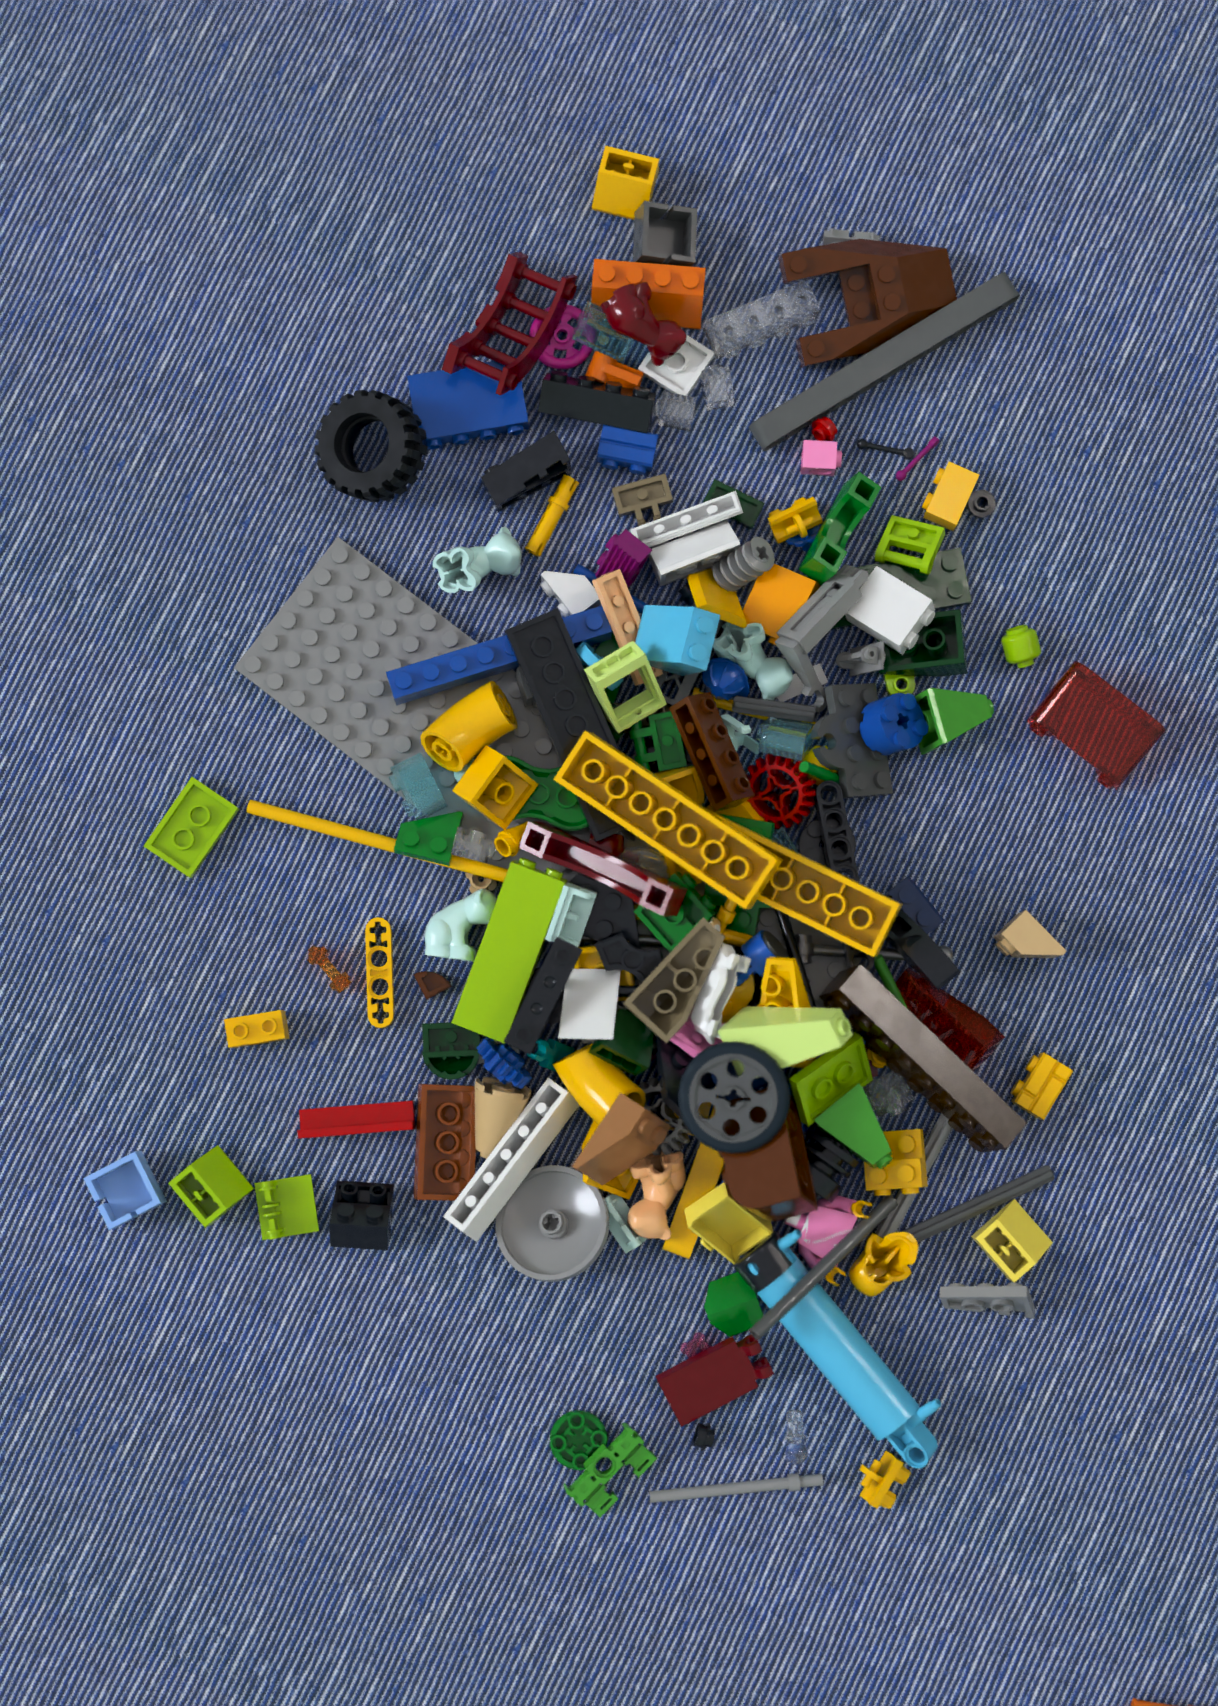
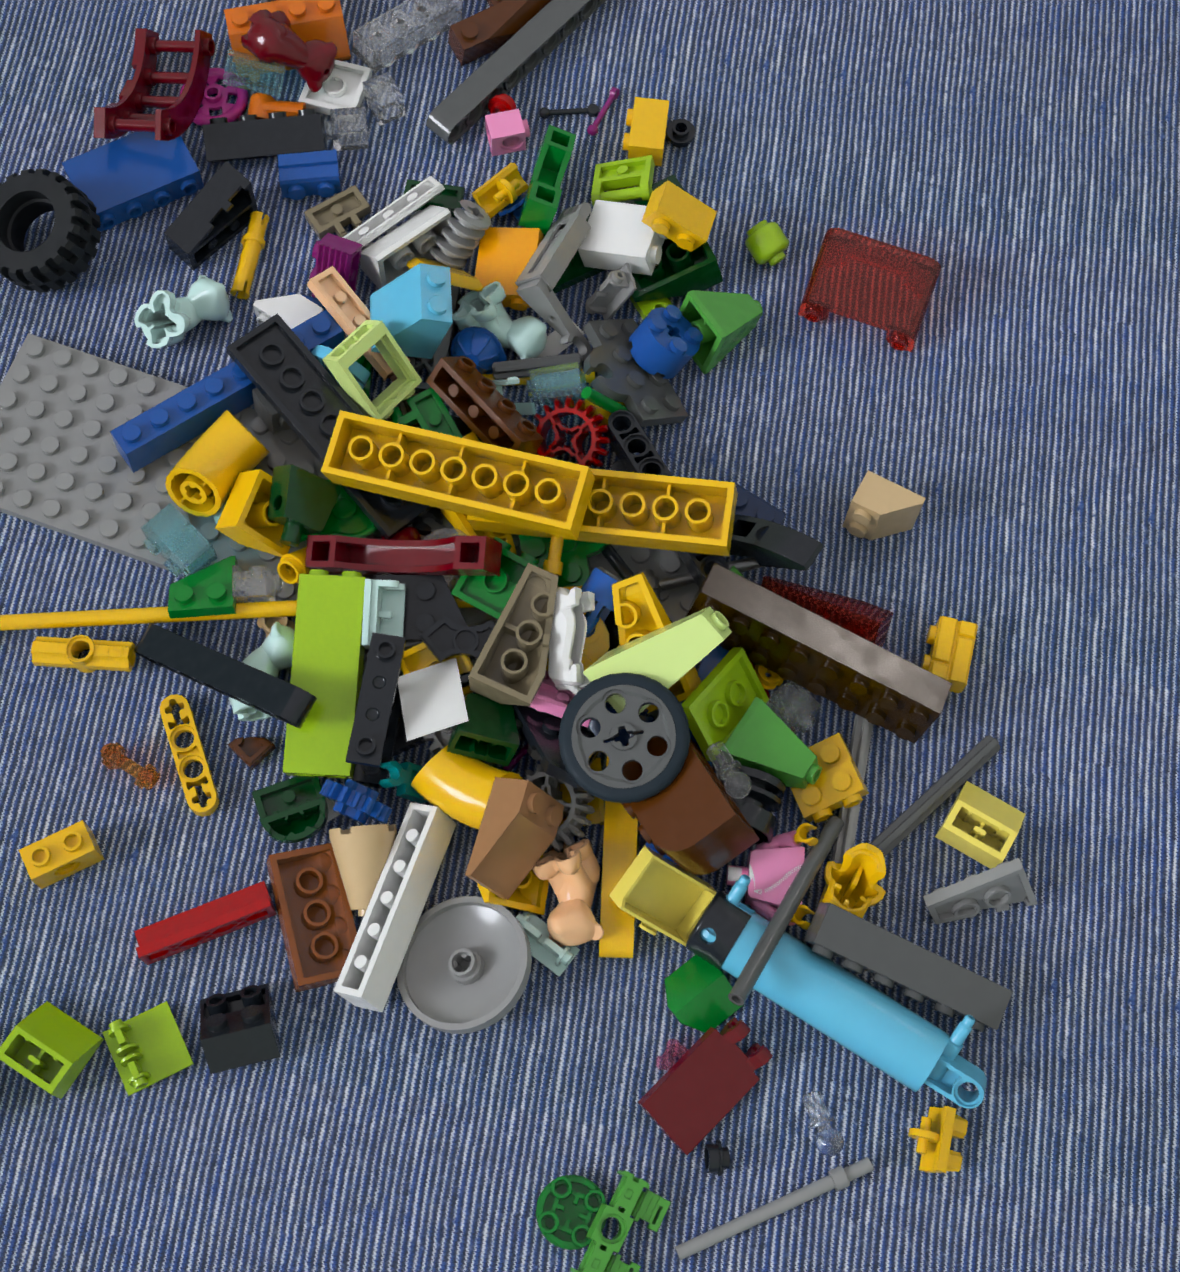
camera: 25 degrees left, 15 degrees down
none -> yellow piece [31,635,136,673]
none -> black beam [134,623,317,729]
none -> dark green torso [268,464,342,547]
none -> yellow brick [641,180,717,252]
none -> clear axle [706,741,752,799]
none -> dark grey brick [803,902,1013,1032]

